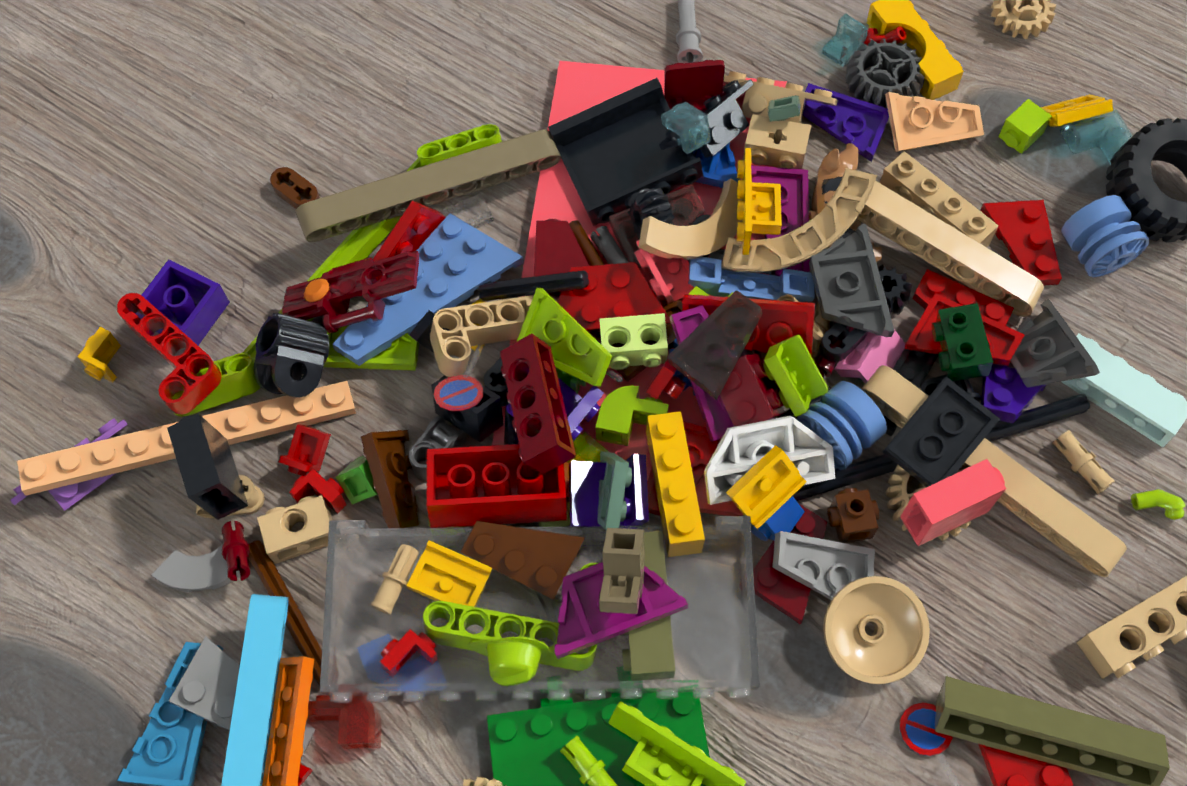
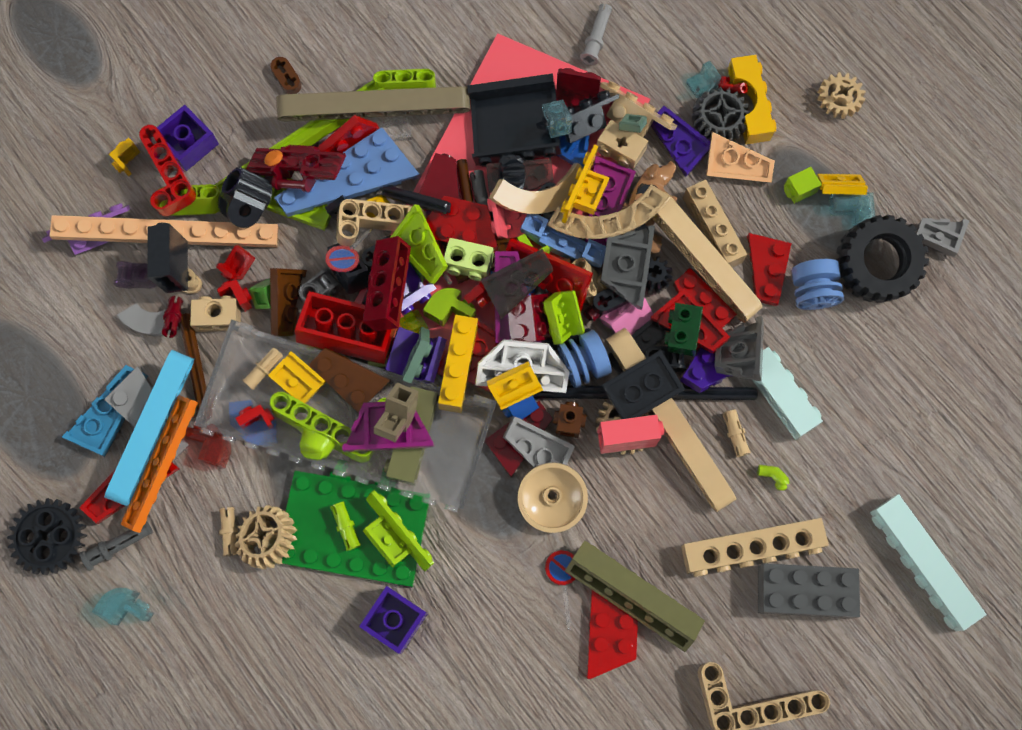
camera: 15 degrees right, 10 degrees up
none -> clear purple piece [113,261,157,289]

